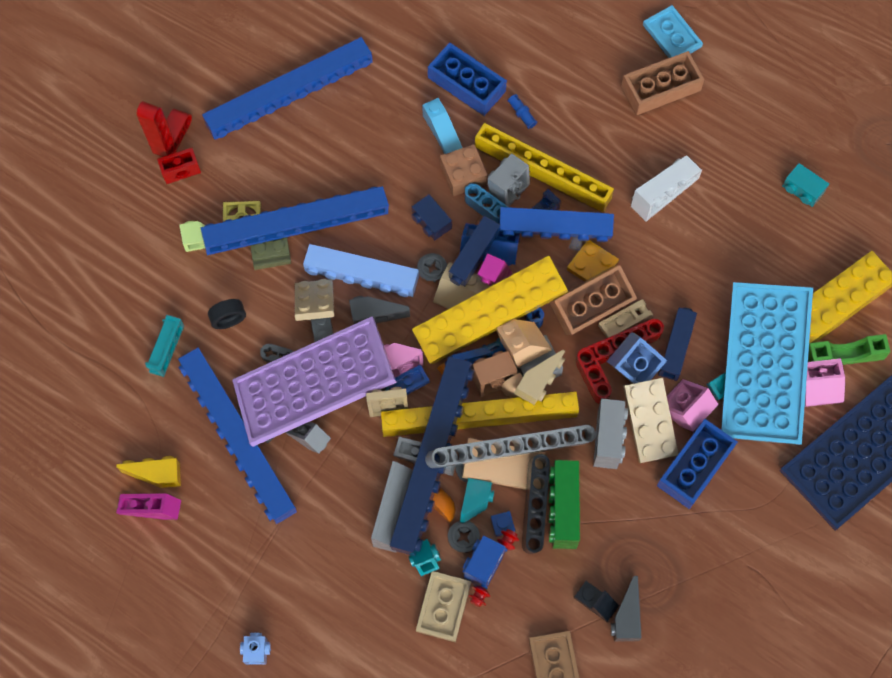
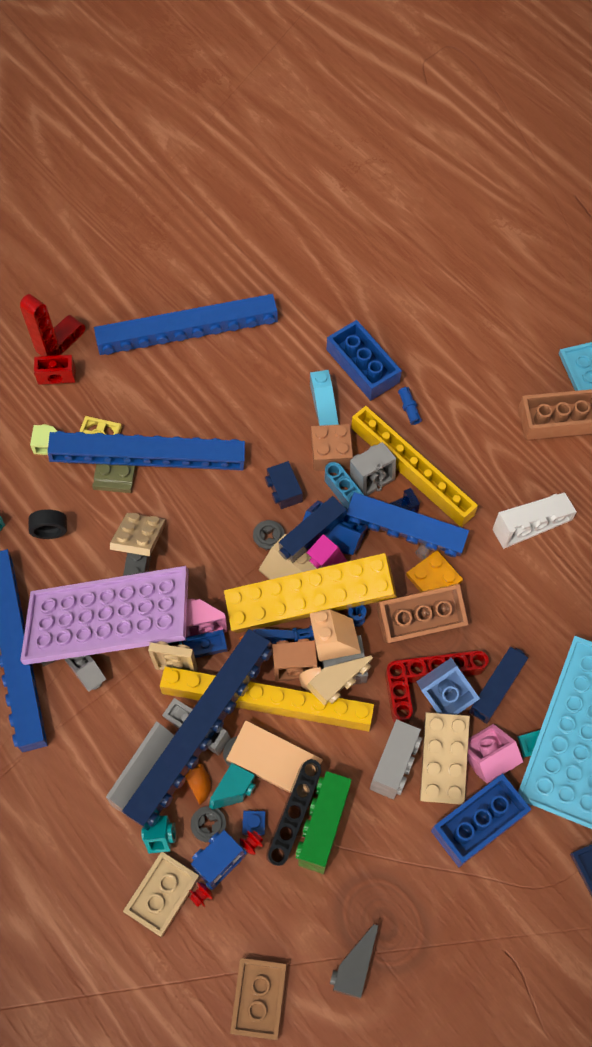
camera: 15 degrees right, 5 degrees down
dark grey beam [260,344,293,363] -> none
light blue brick [303,244,419,297] -> none
dark grey slope [349,296,410,324] -> none
light grey beam [425,425,596,468] -> none
black slope [574,581,619,622] -> none
tan plate [598,299,654,338] -> none

